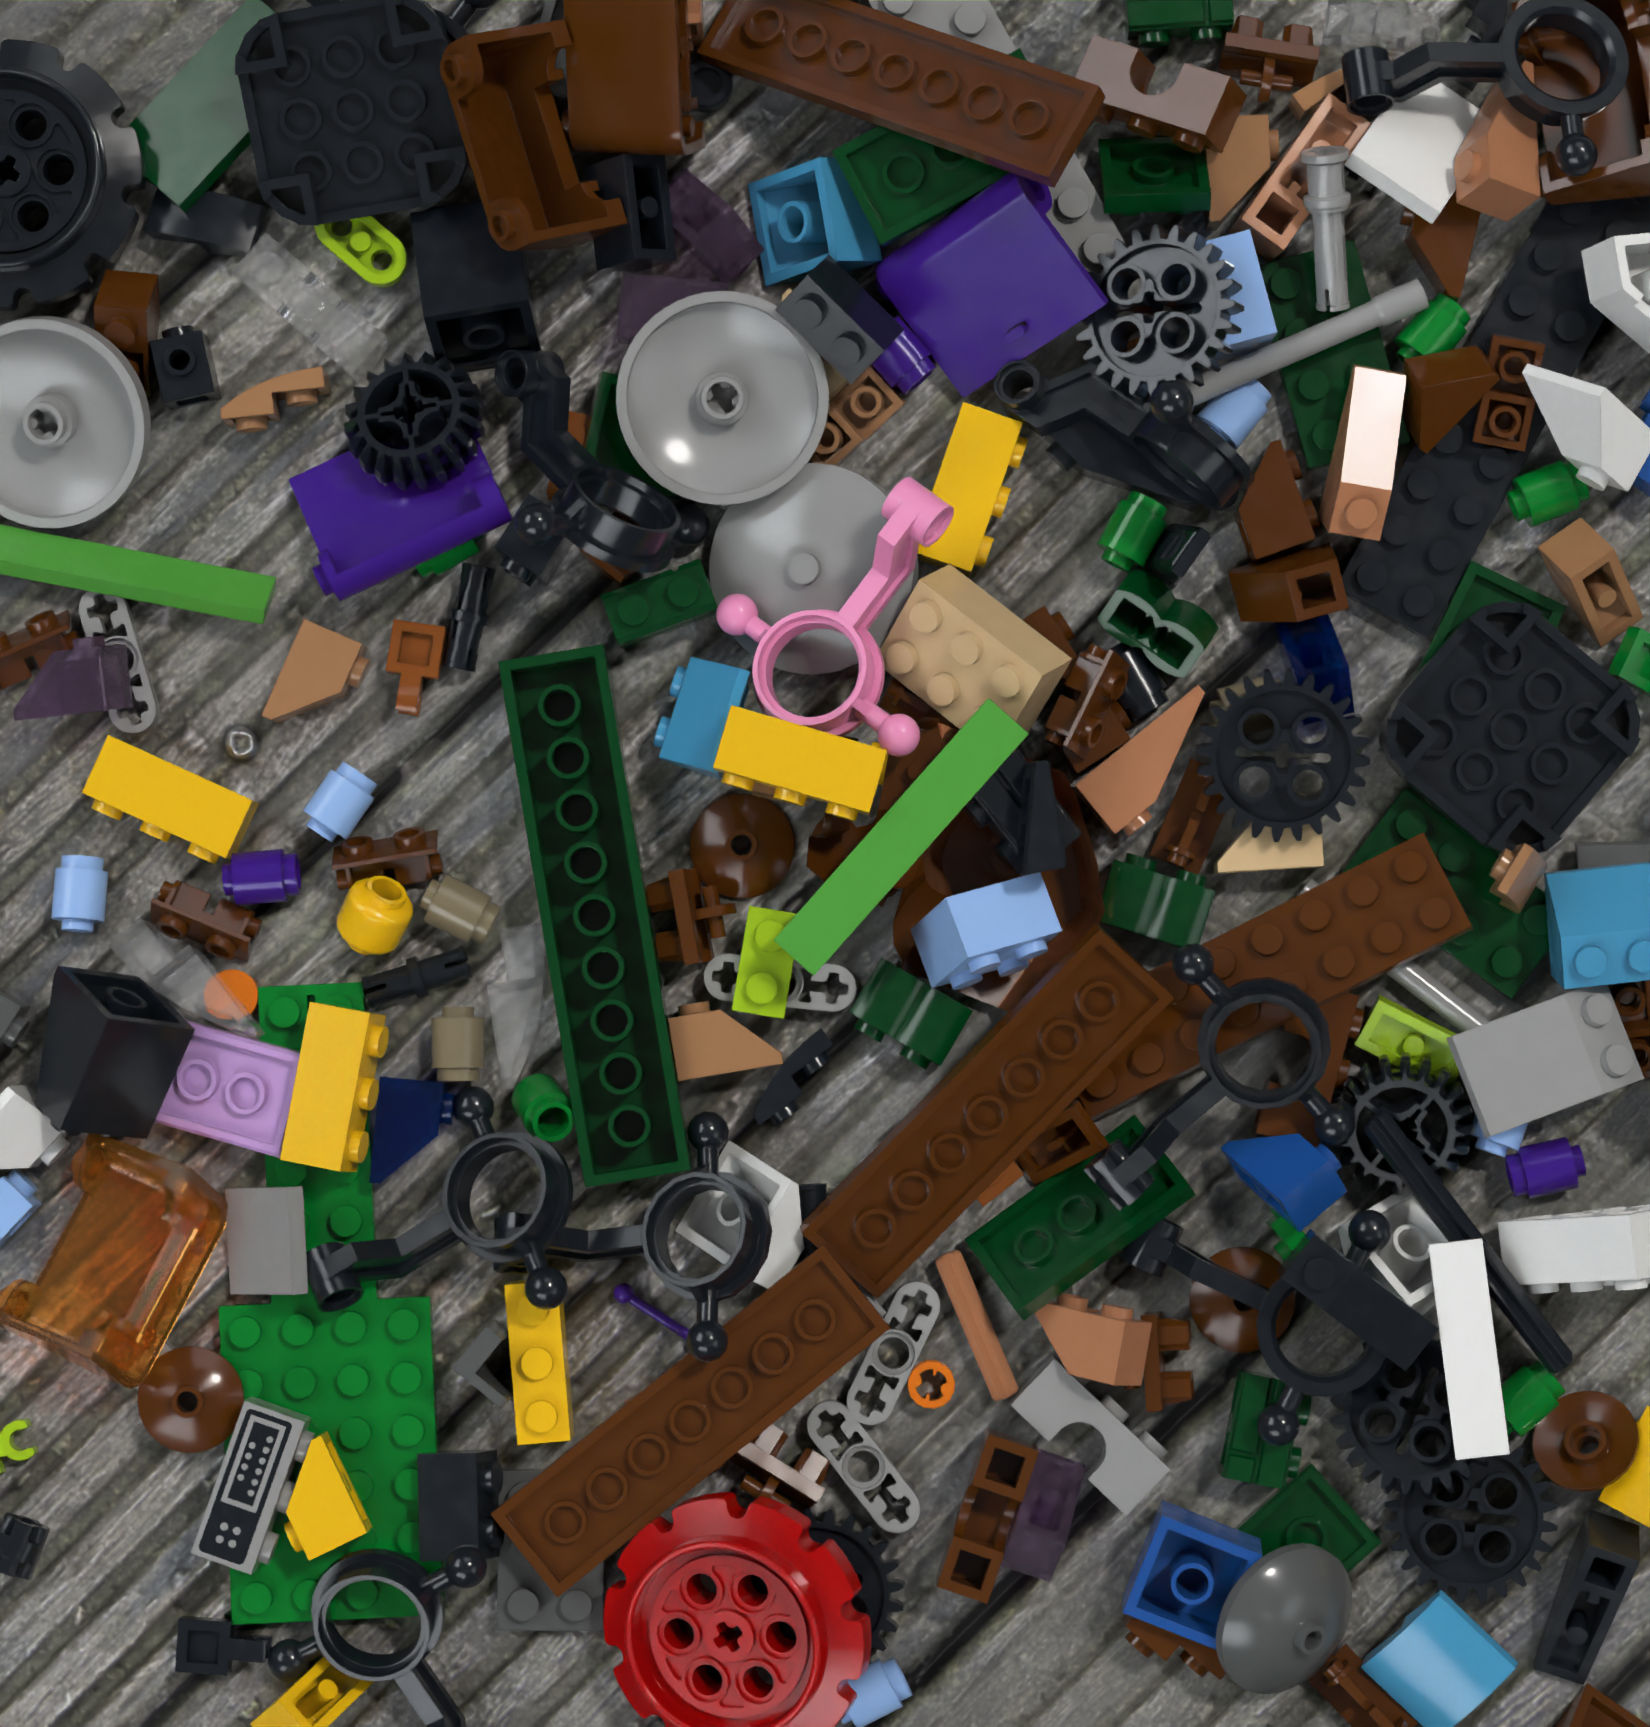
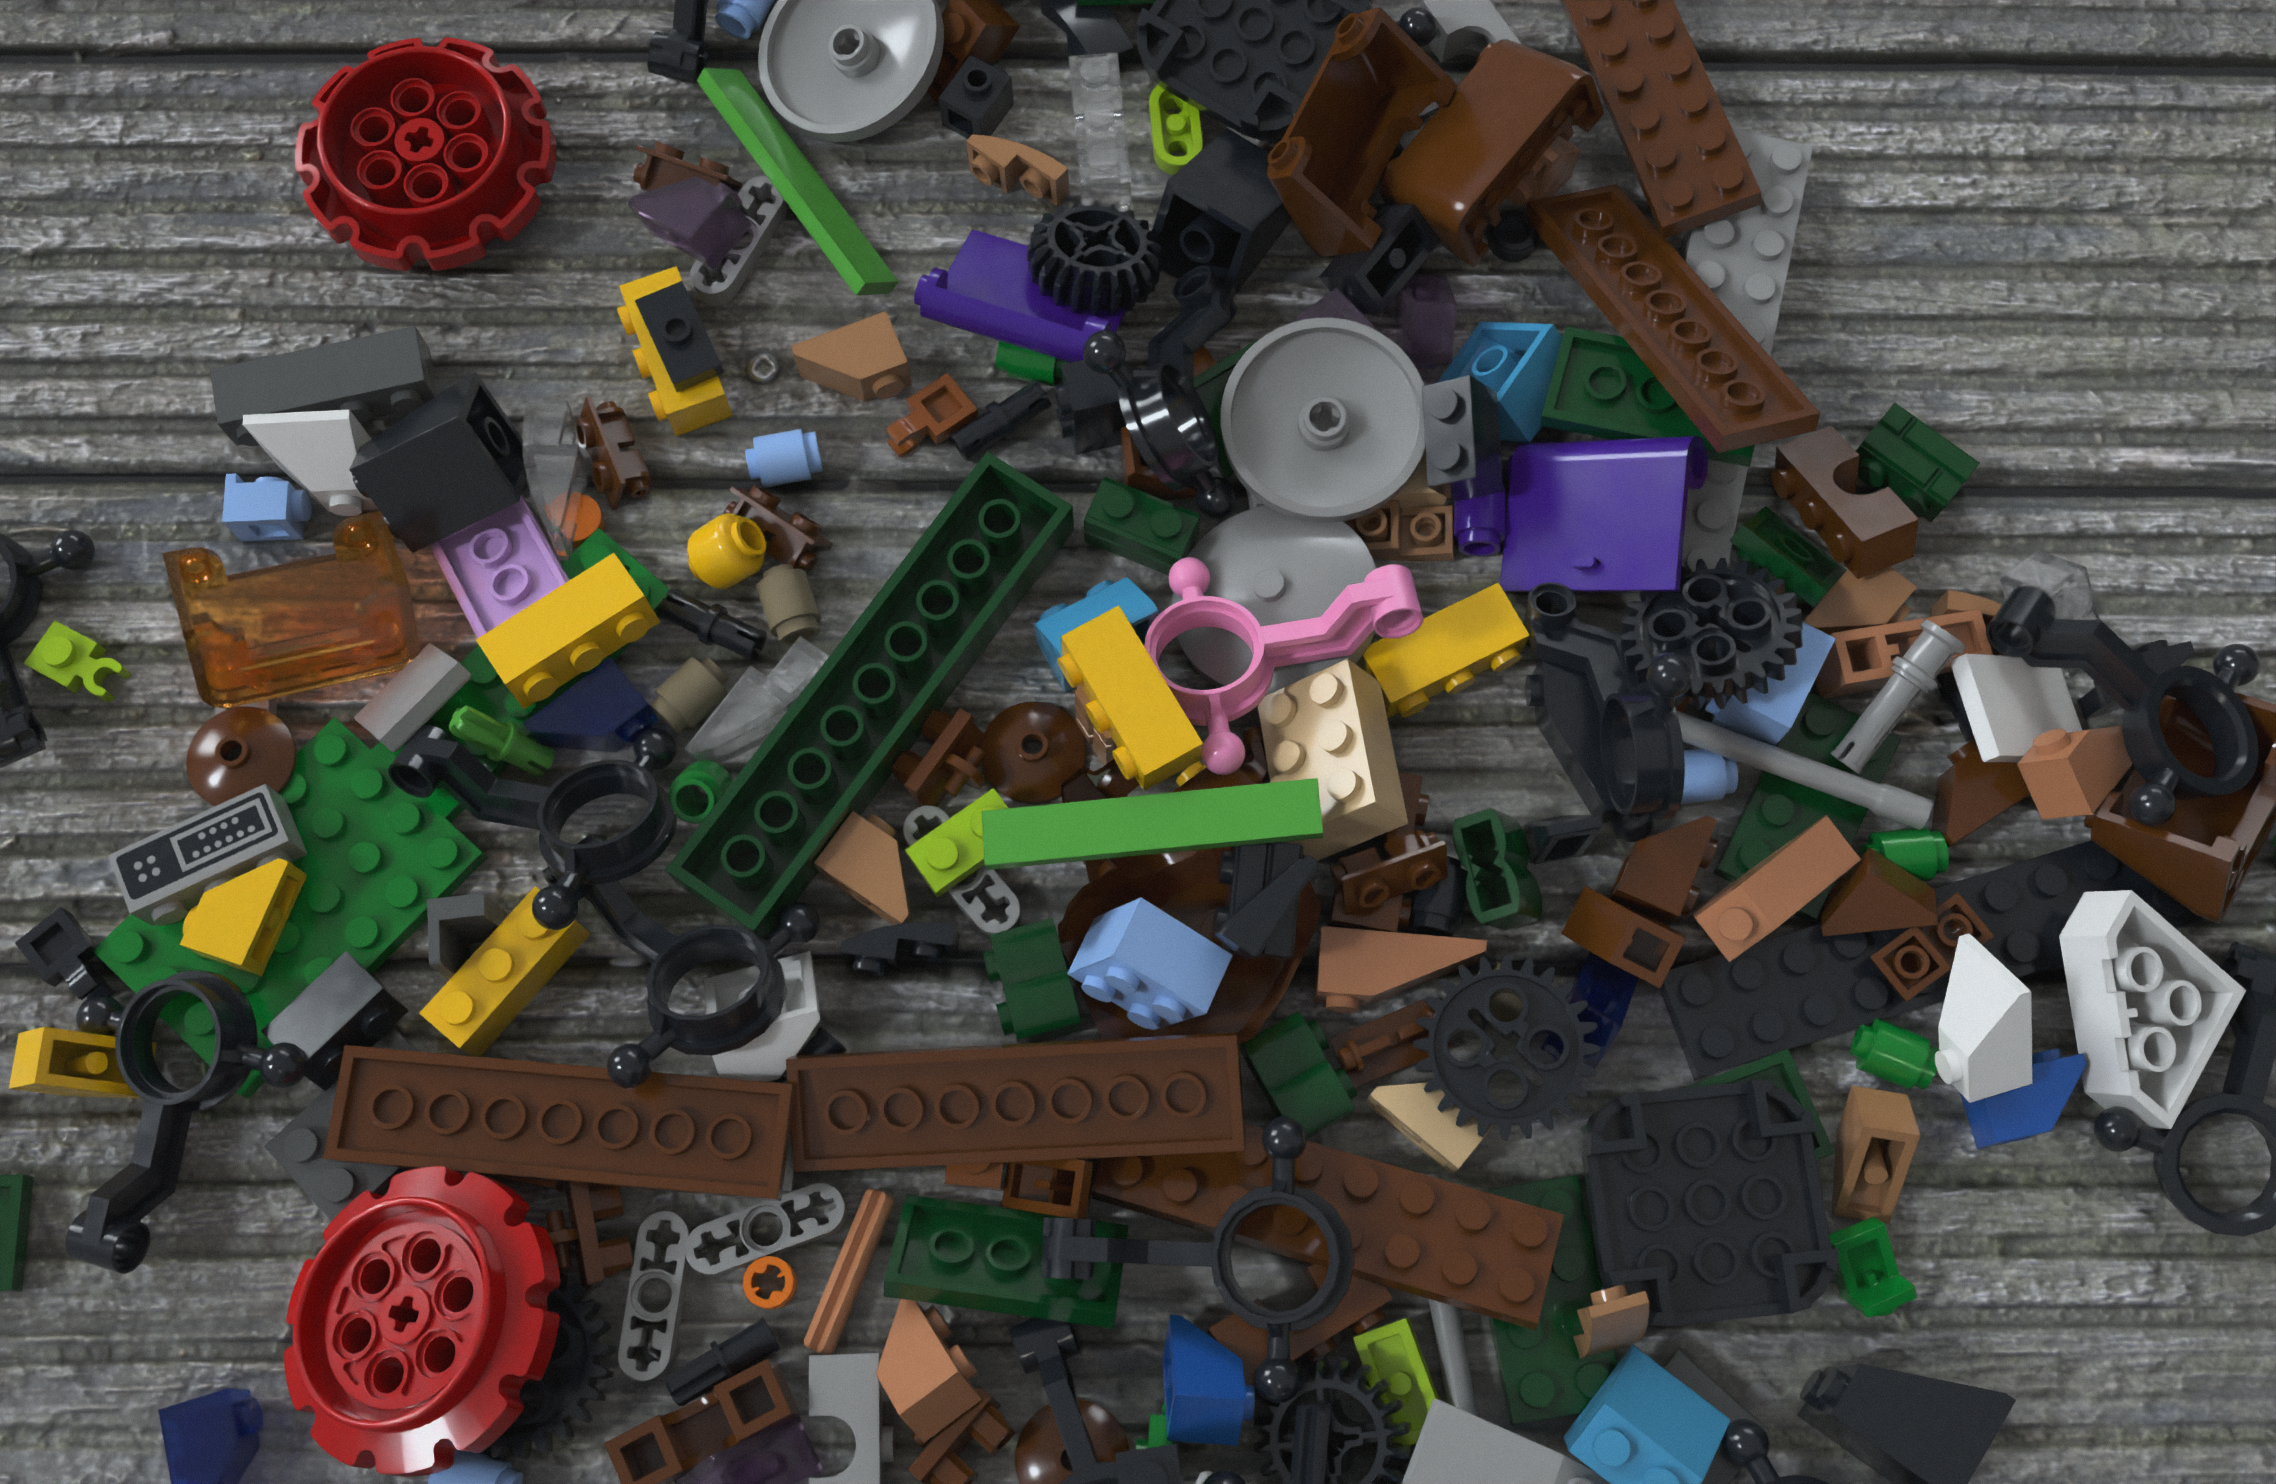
camera: 35 degrees right, 15 degrees down
light blue brick [51,855,108,933] -> none
dark purple brick [222,849,301,906] -> none
dark purple hinge [613,1283,689,1340] -> none
green brick [1097,490,1168,573] -> none
reddish brown hips [1218,15,1320,104] -> none
none -> bright green axle [449,706,555,778]
none -> black plate [635,281,724,392]
none -> black axle [665,1317,781,1406]

